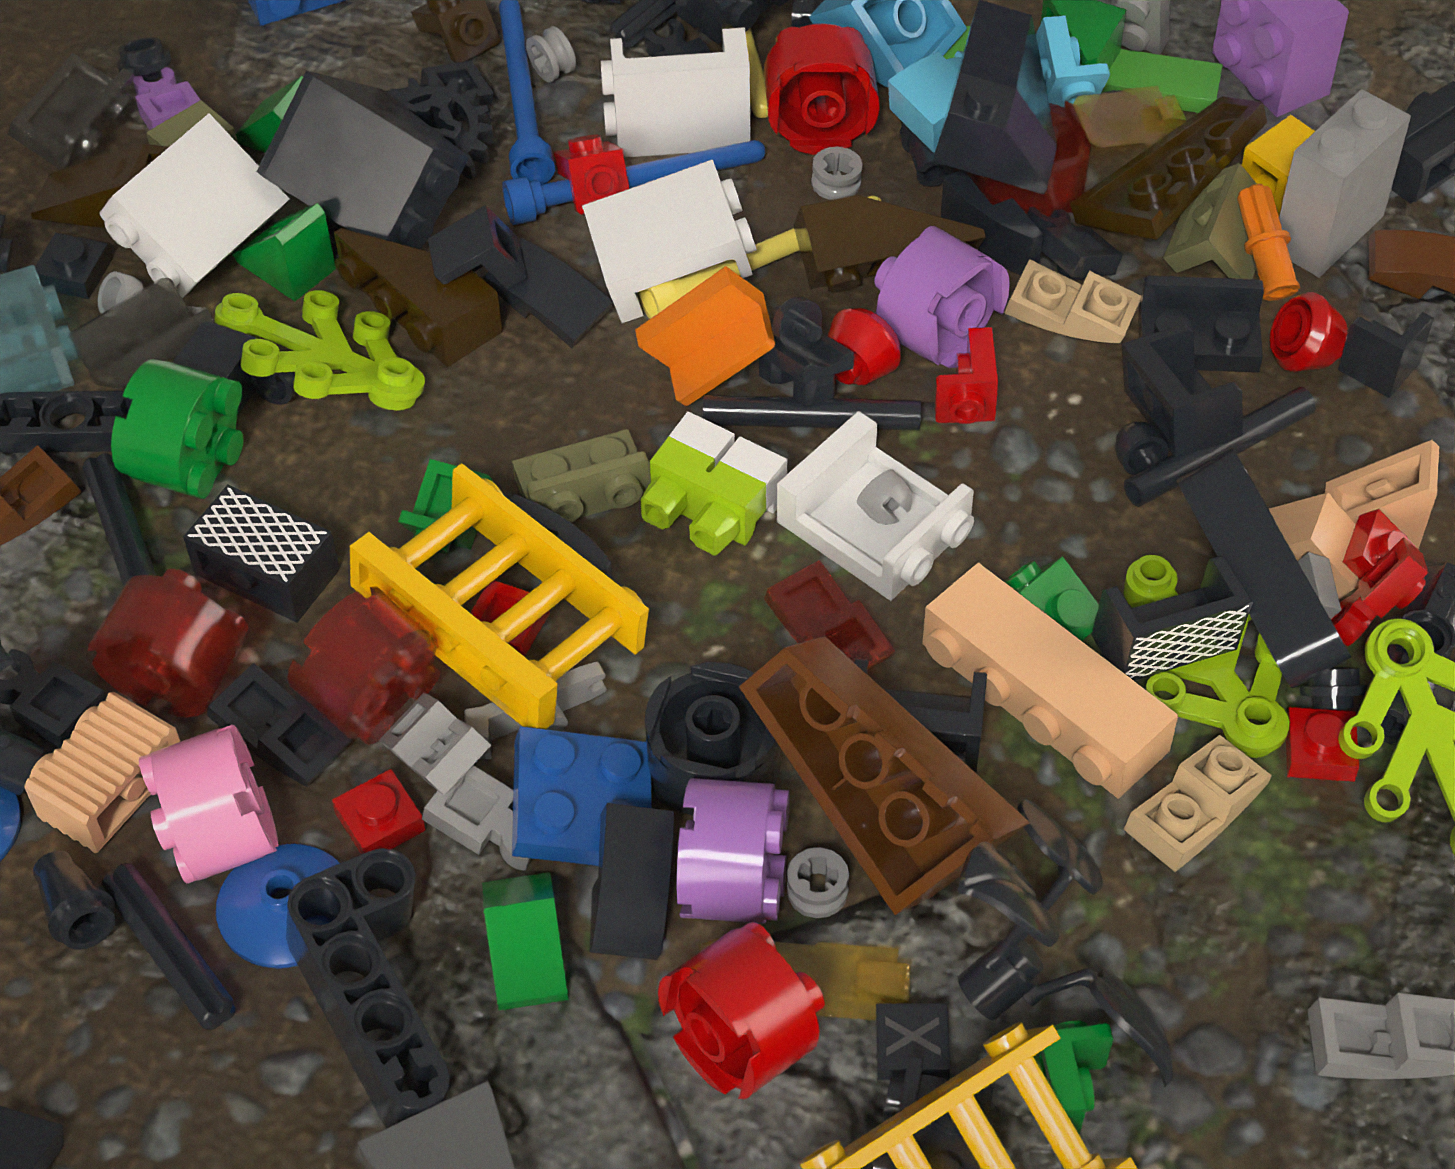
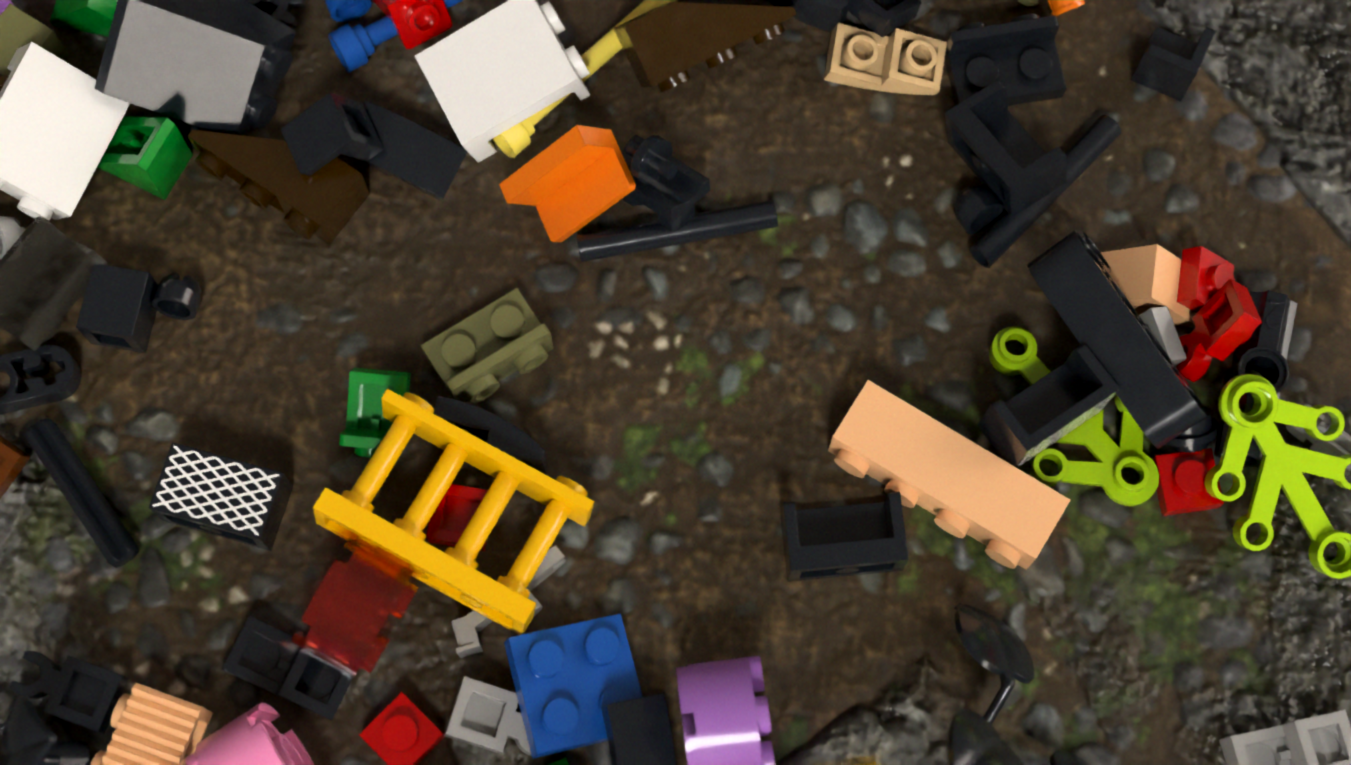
camera: 15 degrees left, 20 degrees up
clear red brick [88,569,249,717] -> none
green brick [111,359,244,499] -> none
lime plant [214,290,425,410] -> none
light grey slope [379,693,491,795] -> none
lime hips [641,411,787,556] -> none
black brick [645,662,781,816] -> none
reddish brown wedge [739,636,1030,915] -> none
clear red slope [764,560,895,670] -> none
white panel [777,411,974,601] -> none
light grey bush [787,847,849,918] -> none
red cone [827,308,901,385] -> none
light grey hinge [857,469,912,525] -> none
medium lavender brick [875,226,1010,368] -> none
red bracket [935,327,998,424] -> none
green bracket [1004,556,1099,641] -> none
tan slope [1124,735,1272,872] -> none
red cone [1270,292,1348,372] -> none
light nougat slope [1325,440,1439,549] -> none

